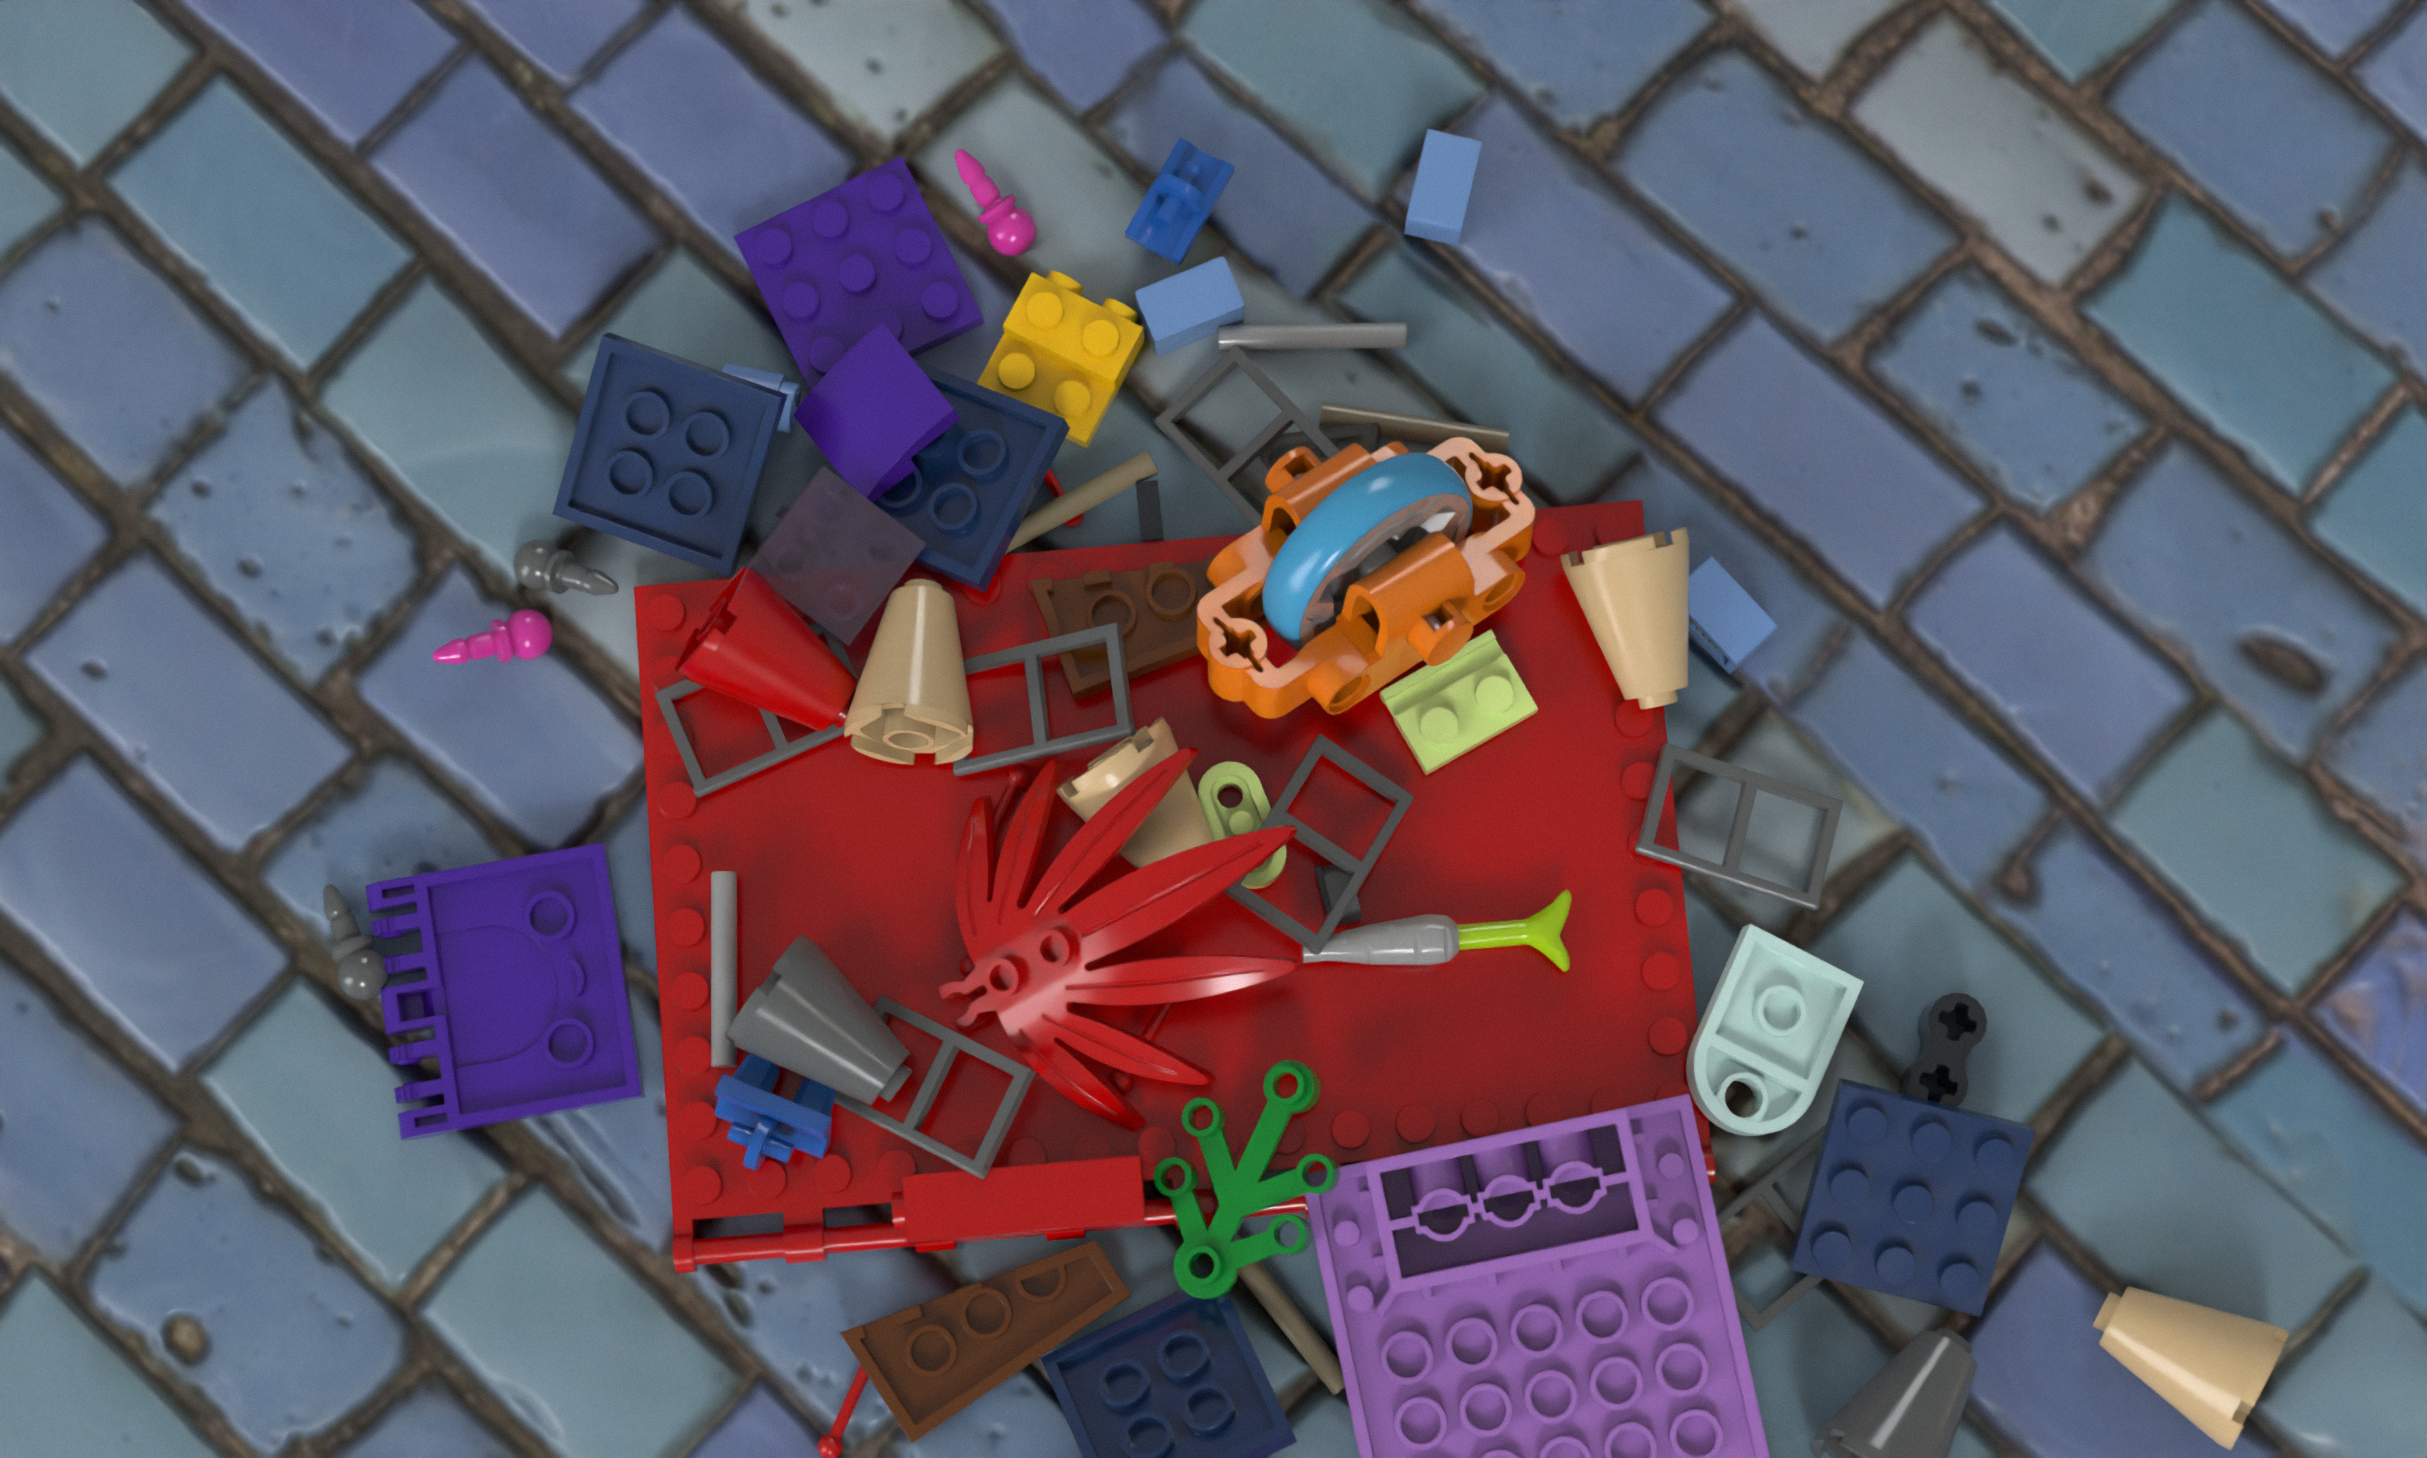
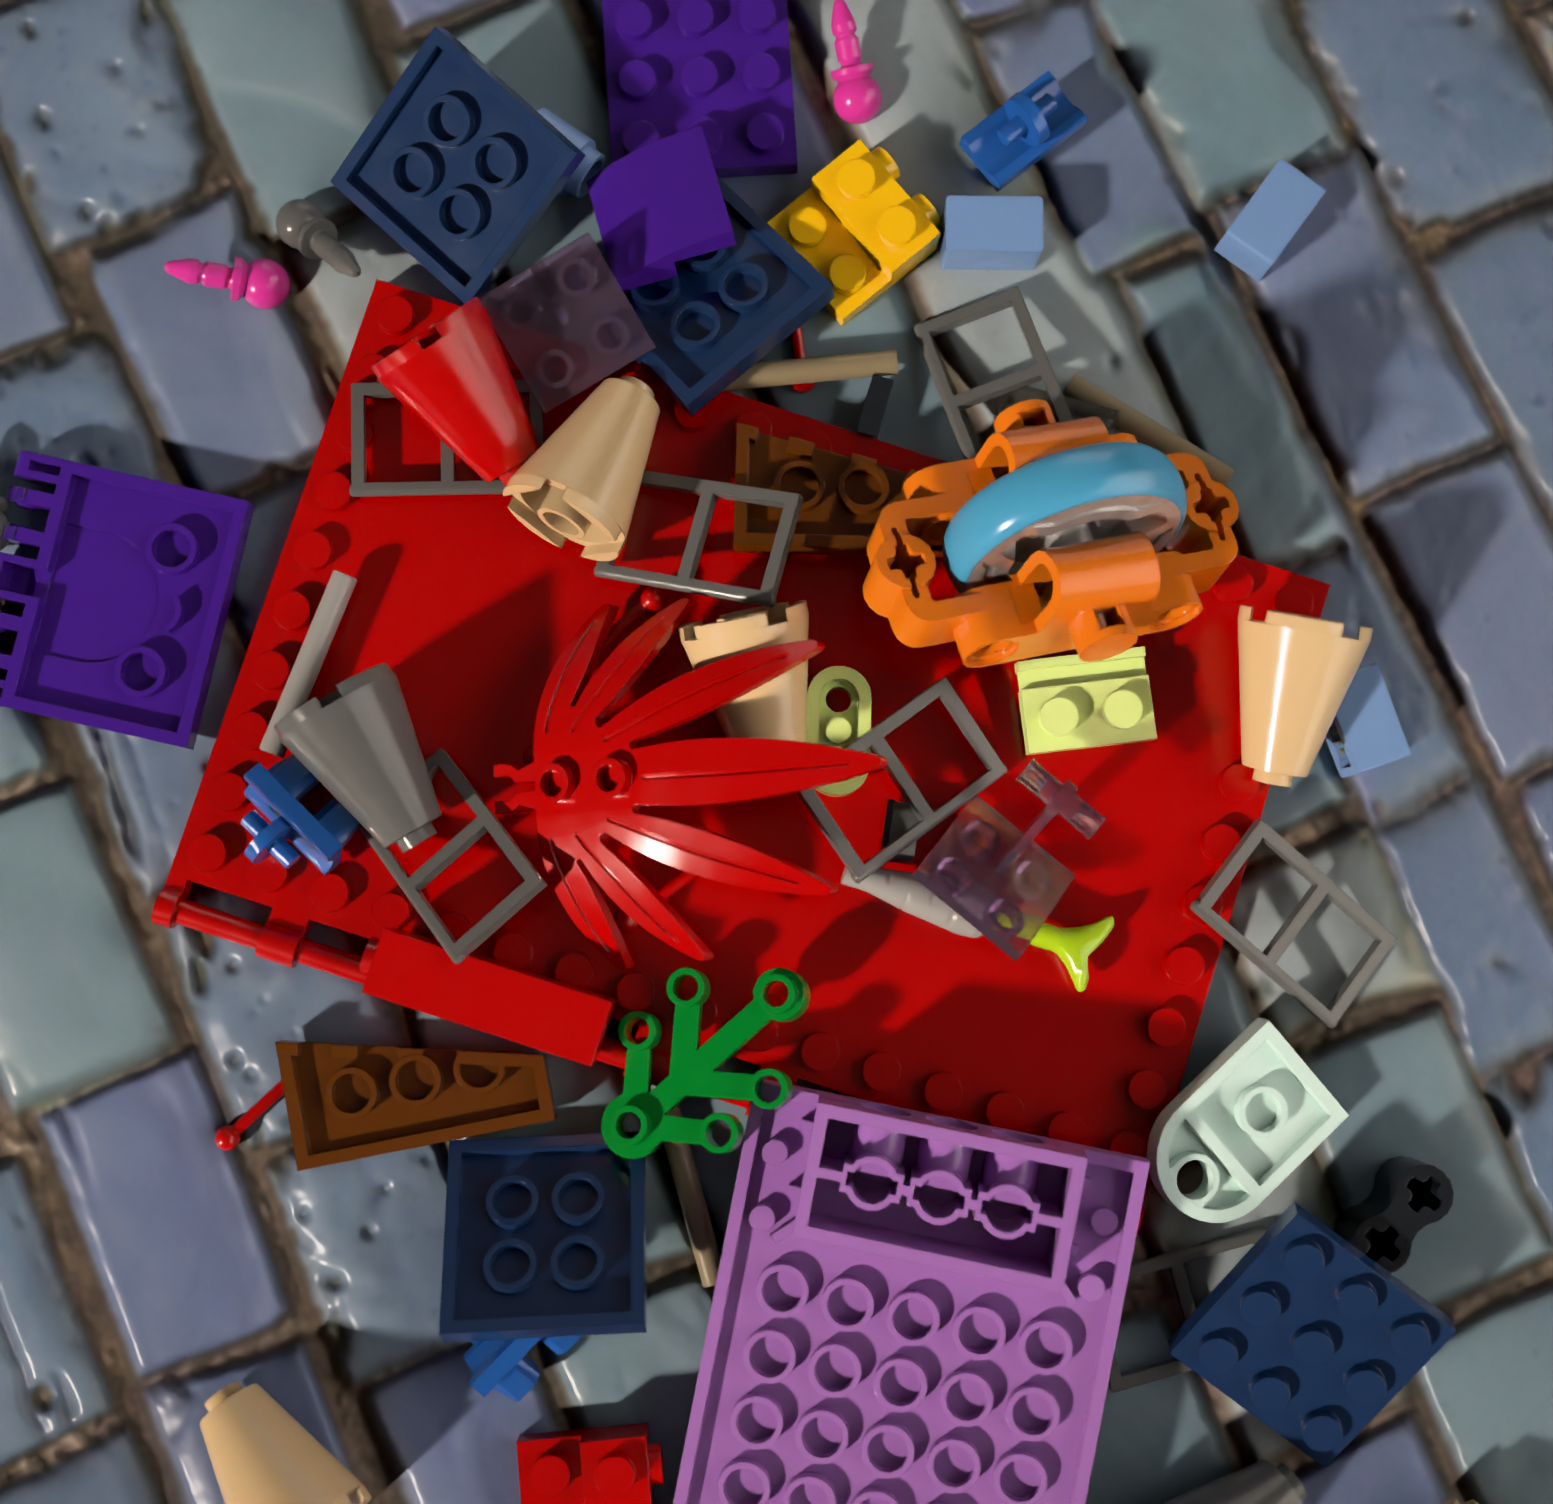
camera: 10 degrees right, 5 degrees up
light grey bar [1219,322,1407,351] -> none
none -> plate [912,758,1106,961]

